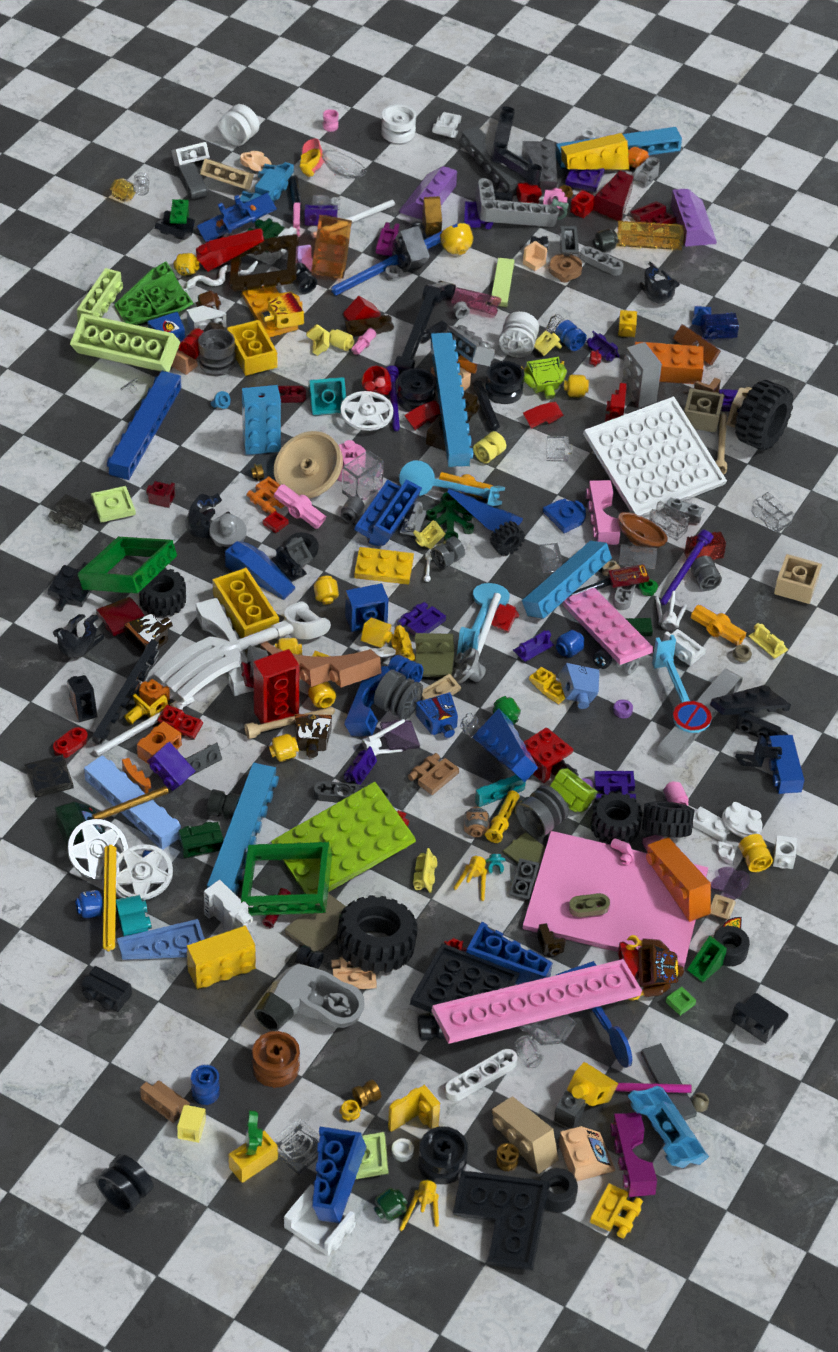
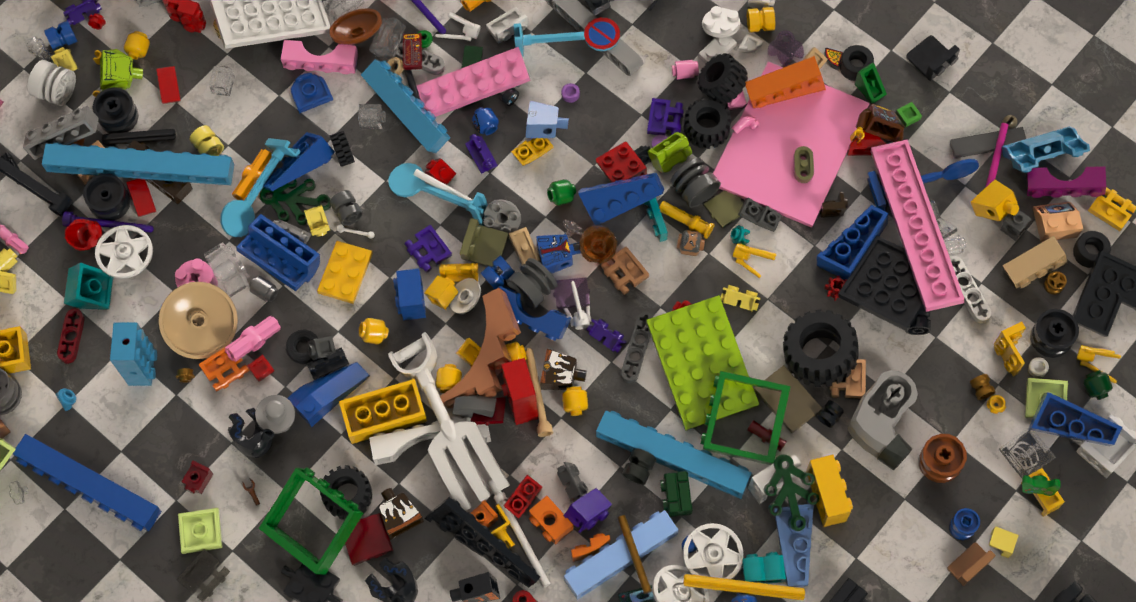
camera: 75 degrees left, 20 degrees up
none -> reddish brown hand [242,478,260,506]
none -> clear orange cylinder [579,225,617,264]
none -> dark green plant [763,454,819,531]

